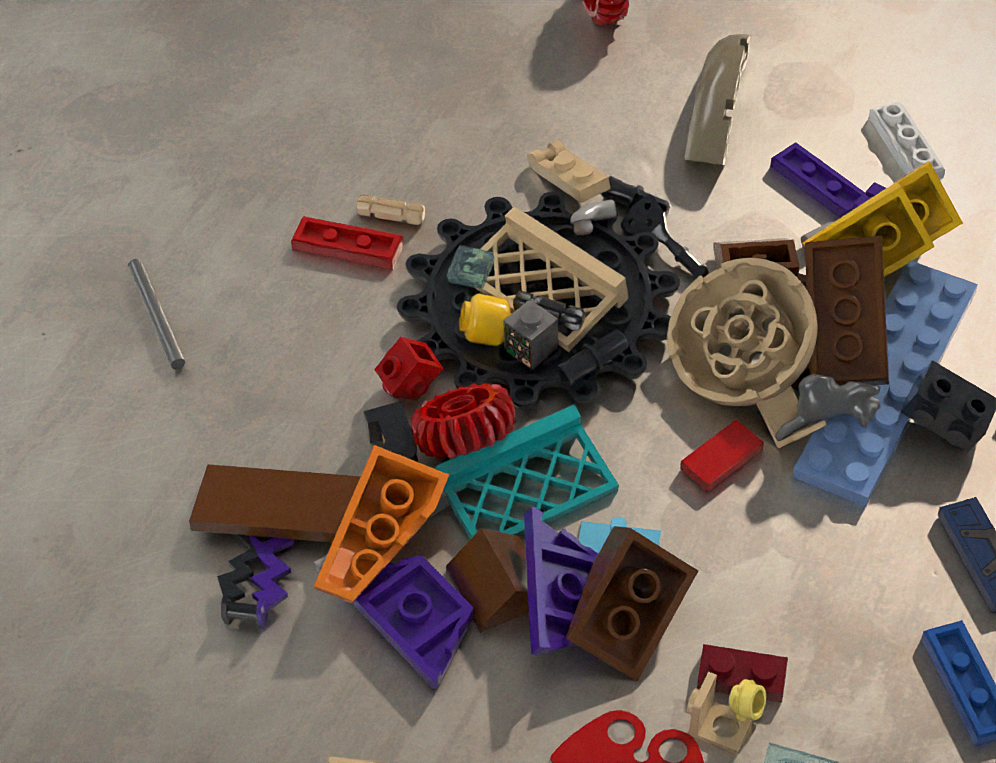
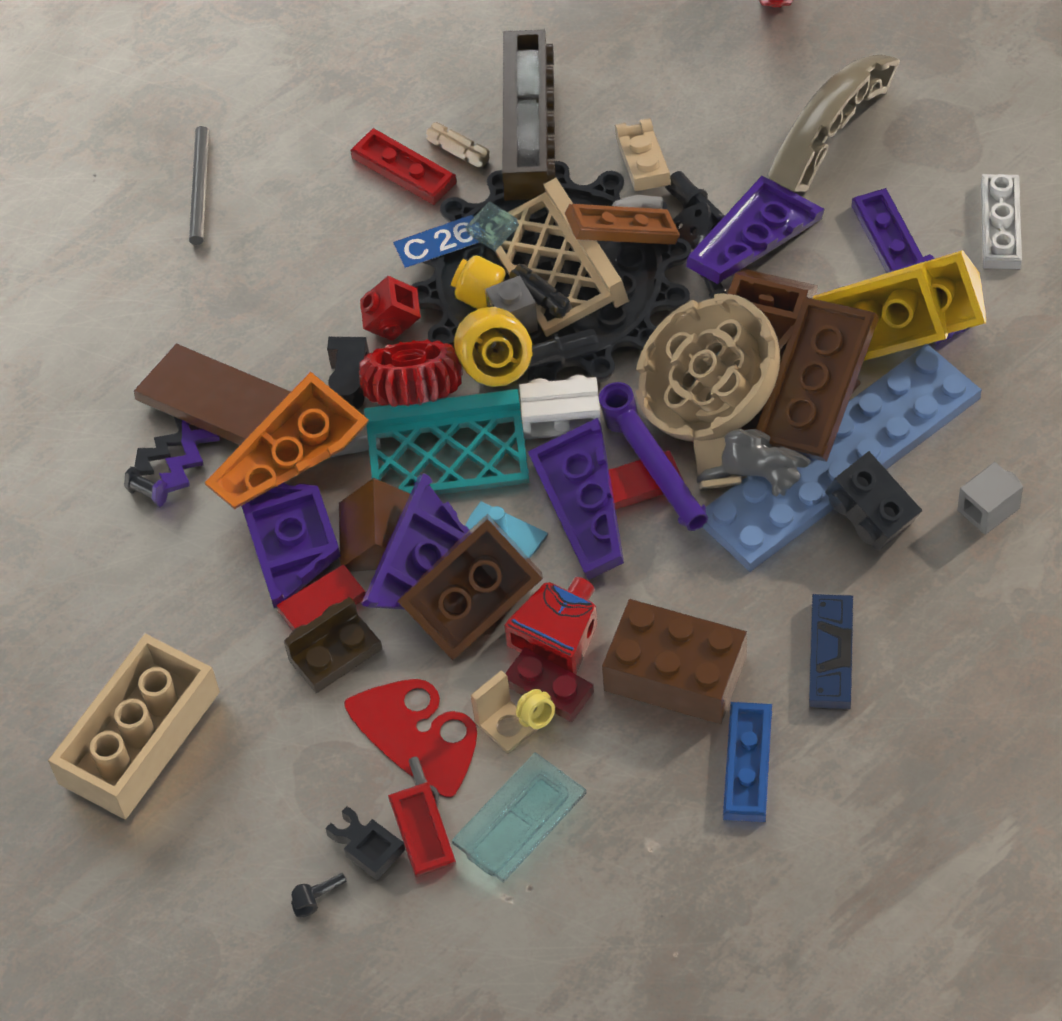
camera: 25 degrees right, 5 degrees up
none -> red tile [277,564,366,631]
none -> dark brown bracket [284,597,382,693]
none -> blue sticker [393,215,485,268]
none -> yellow head [454,307,532,387]
none -> piece [502,29,555,201]
none -> red torso [504,577,597,674]
none -> white brick [519,375,601,440]
none -> dark purple wing [528,418,624,580]
none -> dark orange tile [565,204,680,245]
none -> dark purple piece [599,382,708,531]
none -> reddish brown brick [602,599,747,725]
none -> dark purple wing [686,176,825,284]

